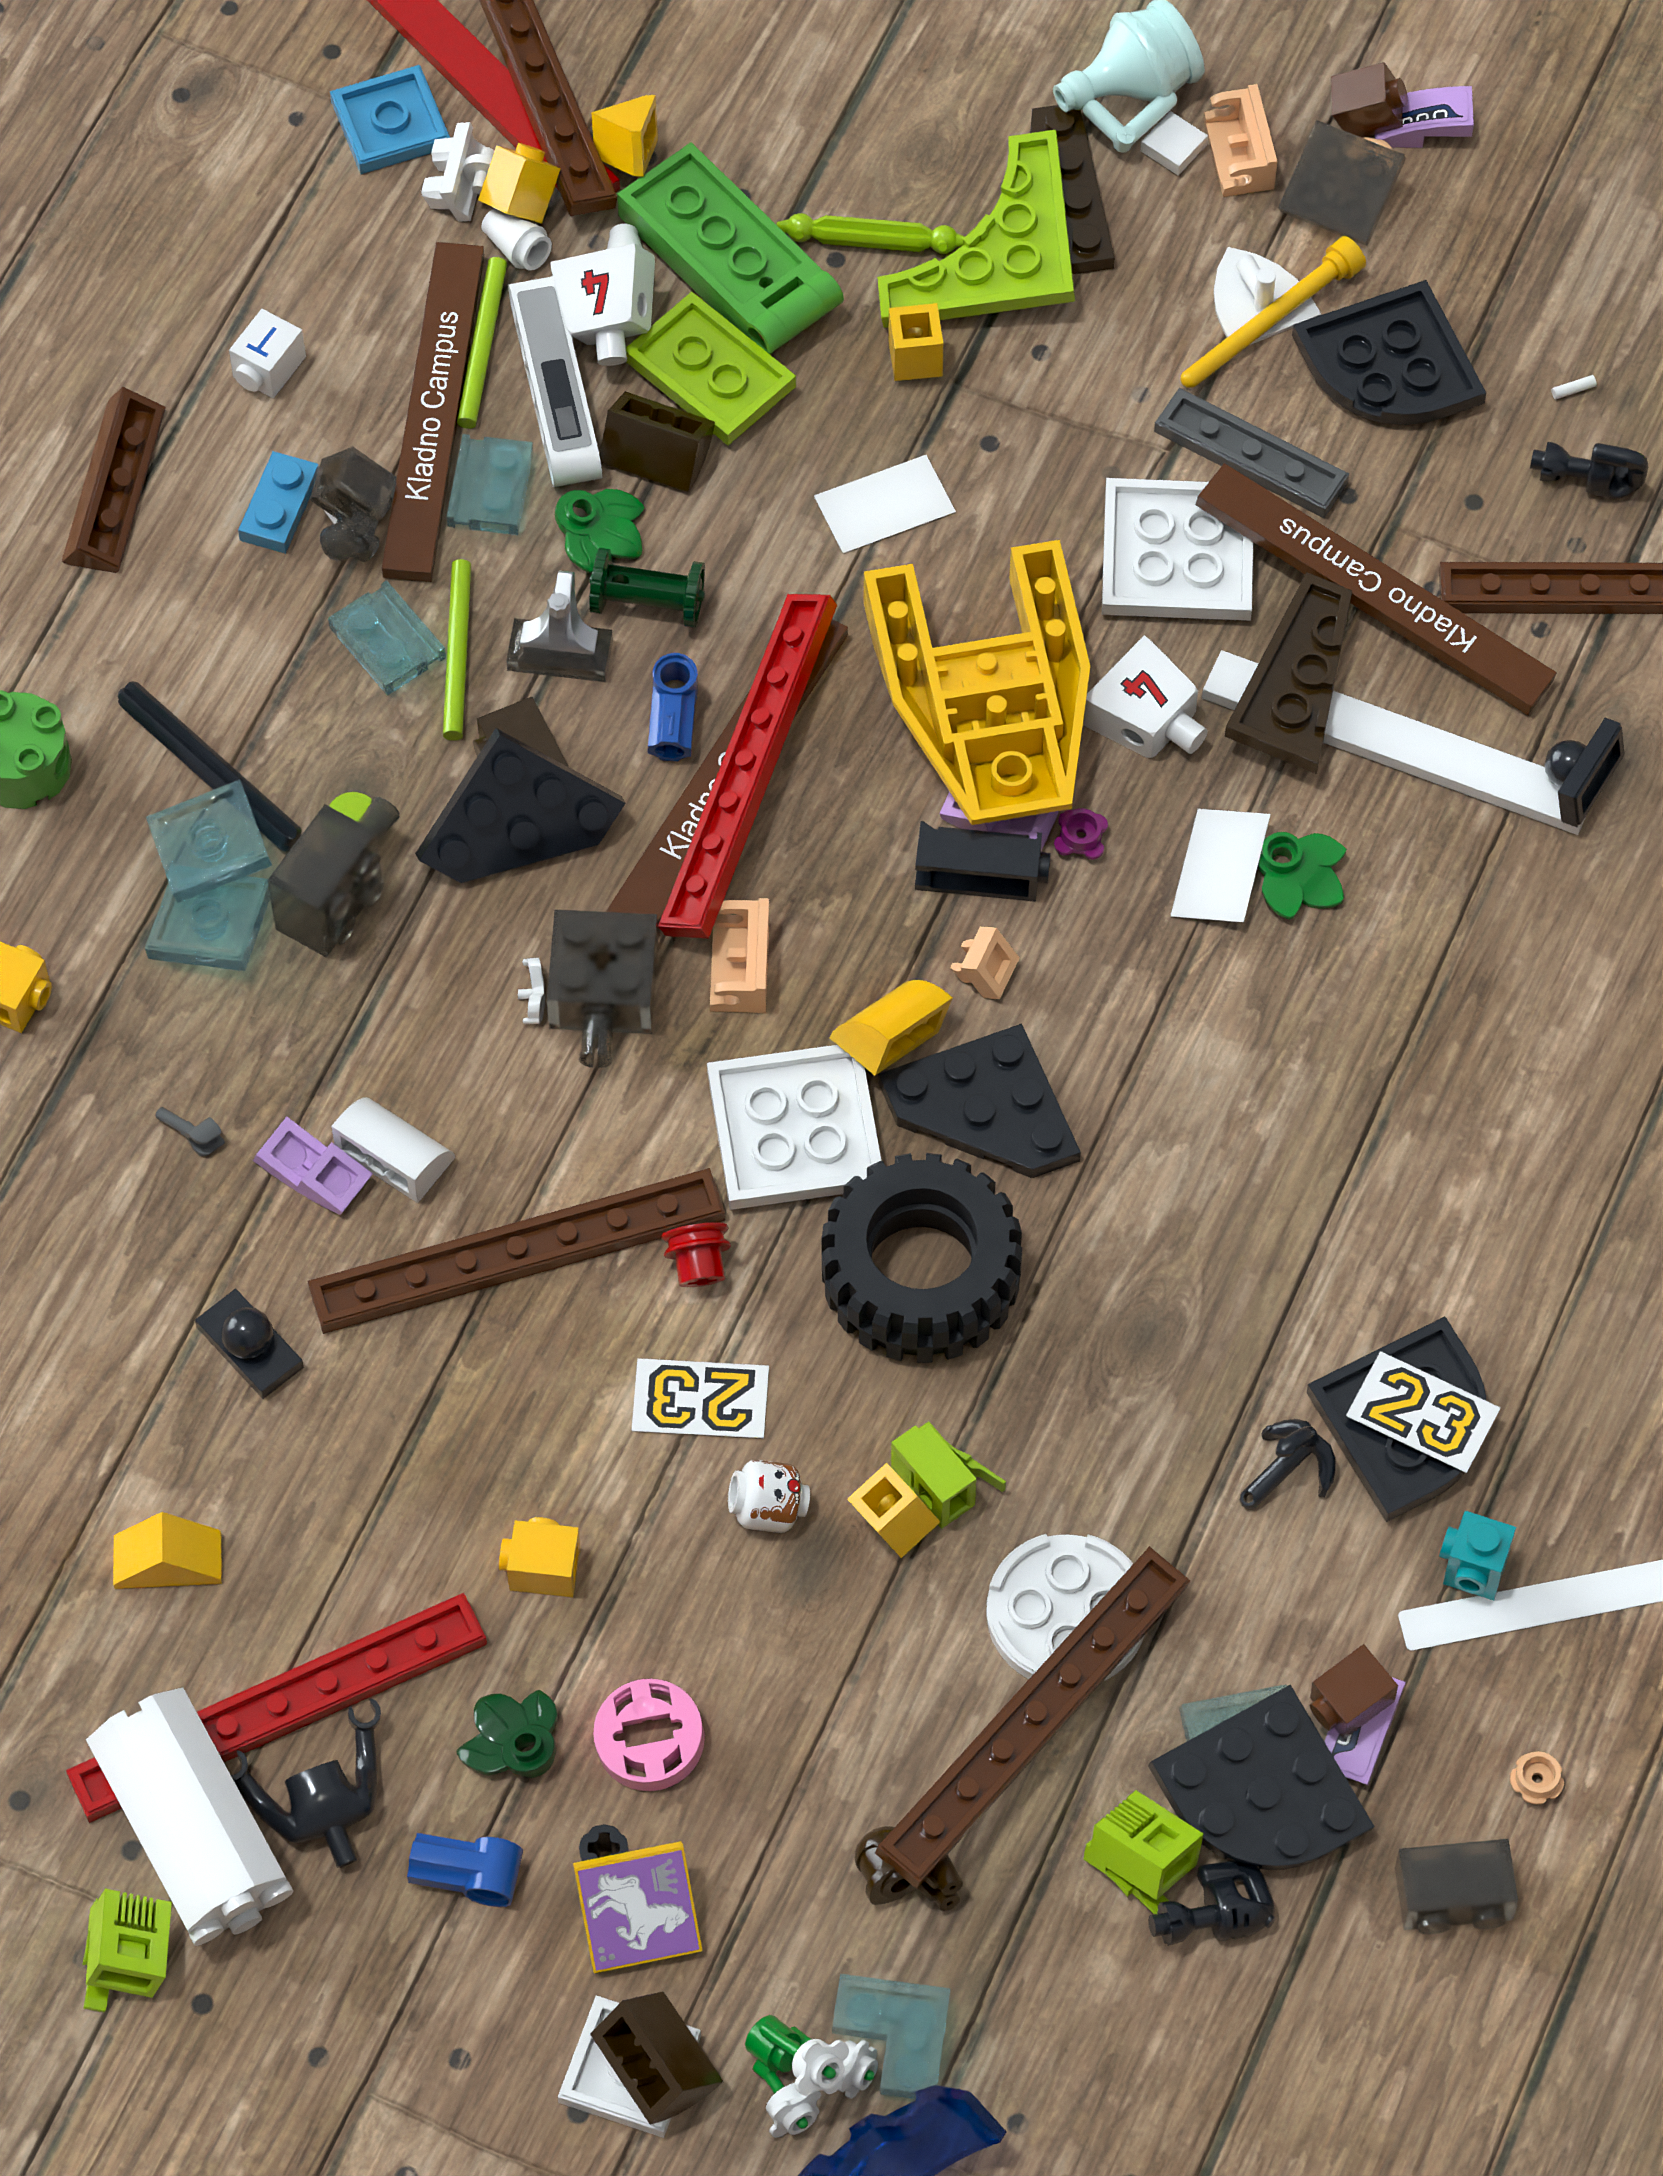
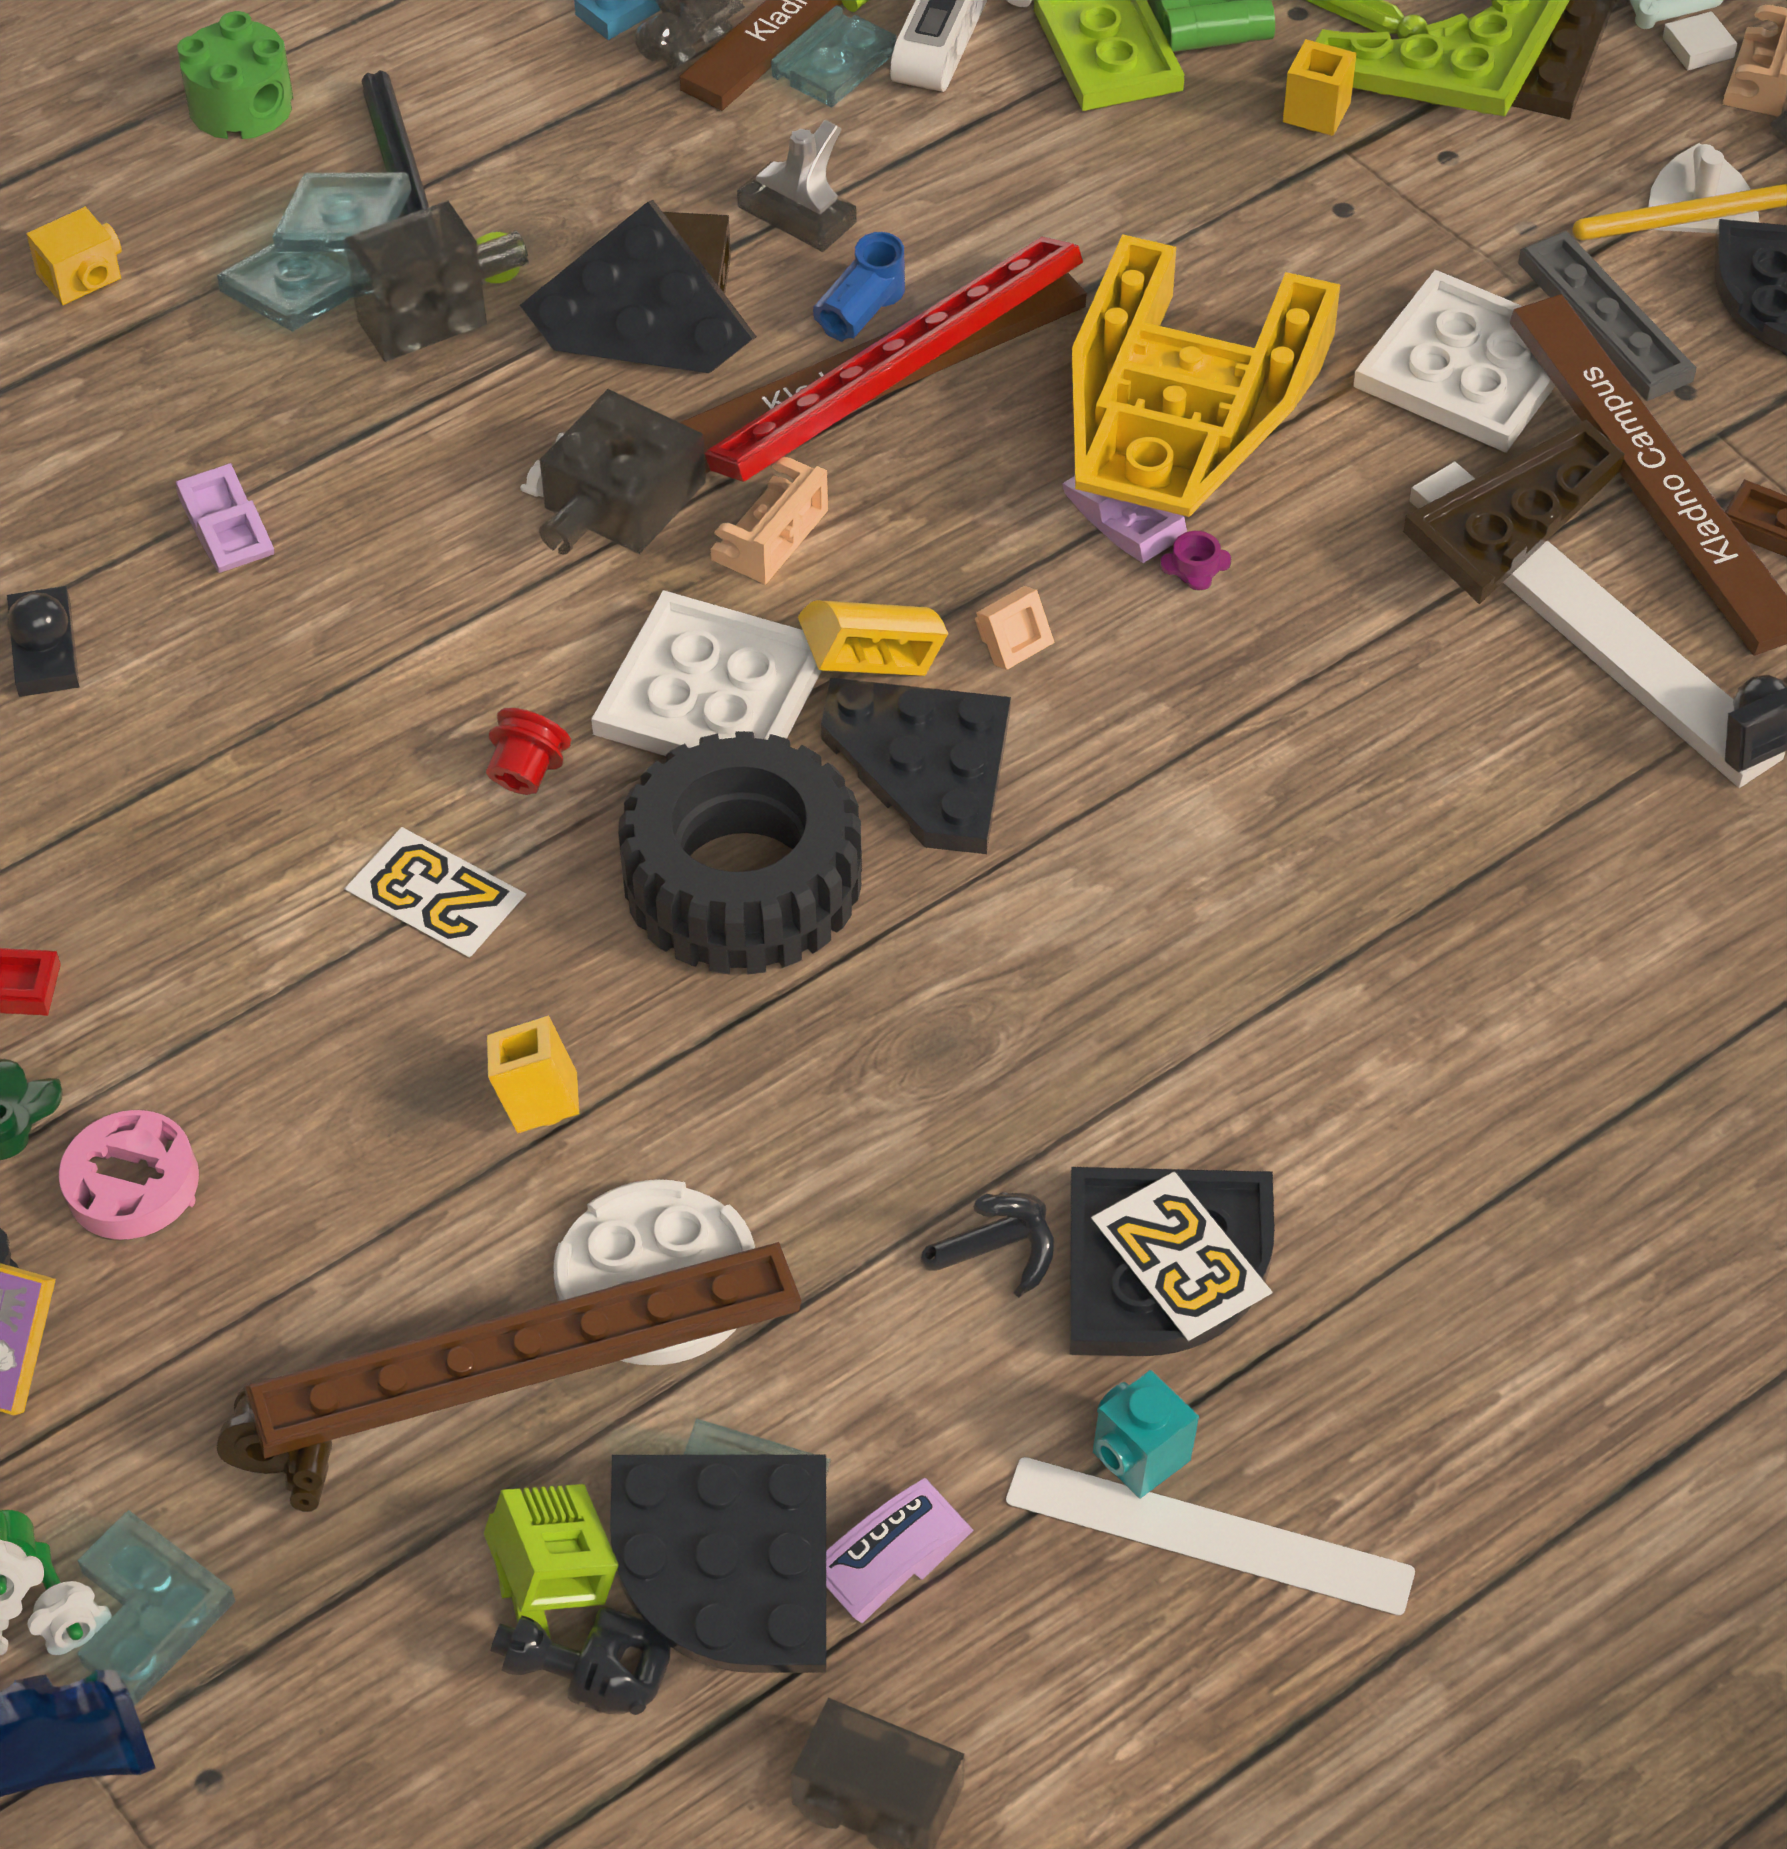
camera: 30 degrees right, 10 degrees down
dark grey hand [155,1107,225,1156] -> none
reddish brown tile [308,1168,725,1334] -> none
clear light blue plate [328,580,446,696] -> none
white brick [331,1097,455,1203] -> none
lime bar [443,559,471,741] -> none
yellow brick [499,1517,581,1598] -> none
green plate [554,489,644,574] -> none
dark green hose [589,548,705,628] -> none
dark brown brick [599,391,715,492] -> none
white head [728,1460,810,1533] -> none
white sticker [814,455,956,553] -> none
lime piece [891,1421,1006,1529] -> none
black window [915,821,1051,902] -> none
white torso [1083,636,1208,758] -> none
white sticker [1171,809,1270,922] -> none
green plate [1258,832,1347,920] -> none
reddish brown brick [1309,1644,1398,1739] -> none
light nougat plate [1510,1751,1564,1805] -> none

